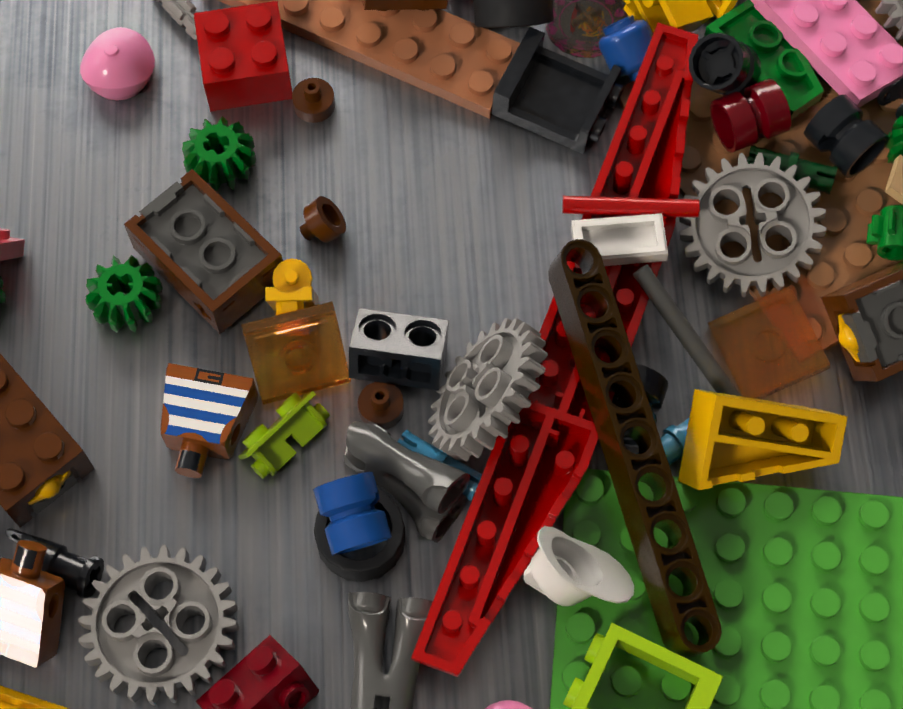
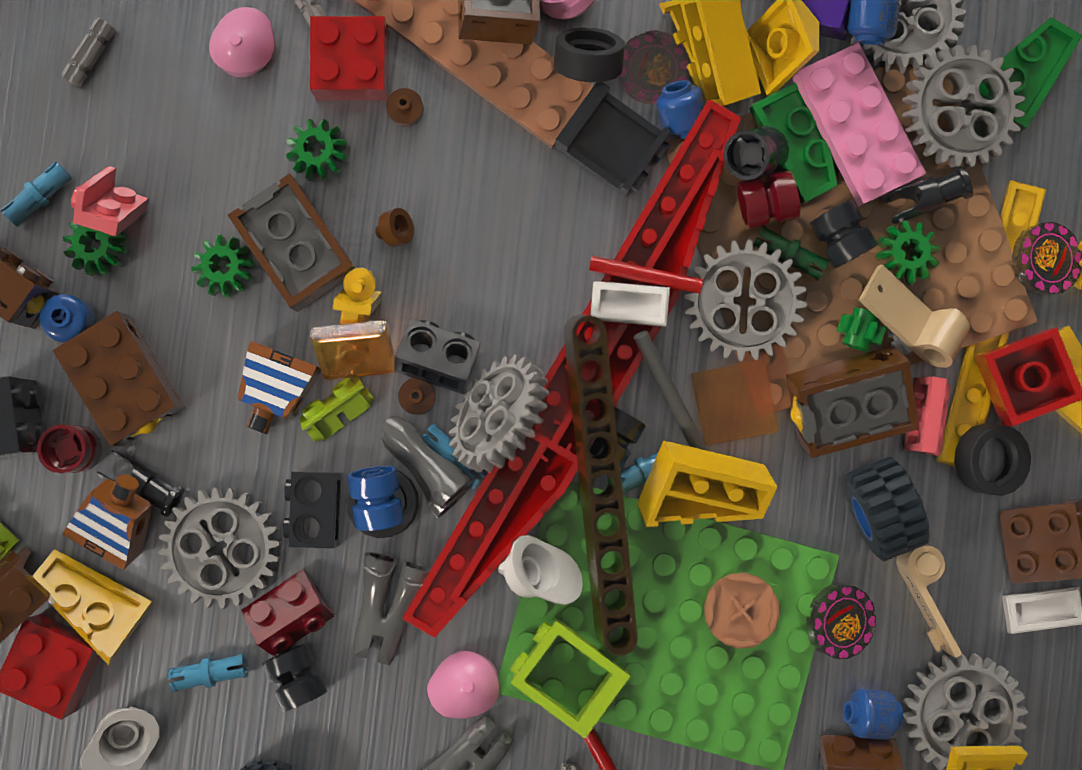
camera: 10 degrees right, 20 degrees up
none -> black brick [283,471,342,548]
none -> nougat tile [703,572,780,649]

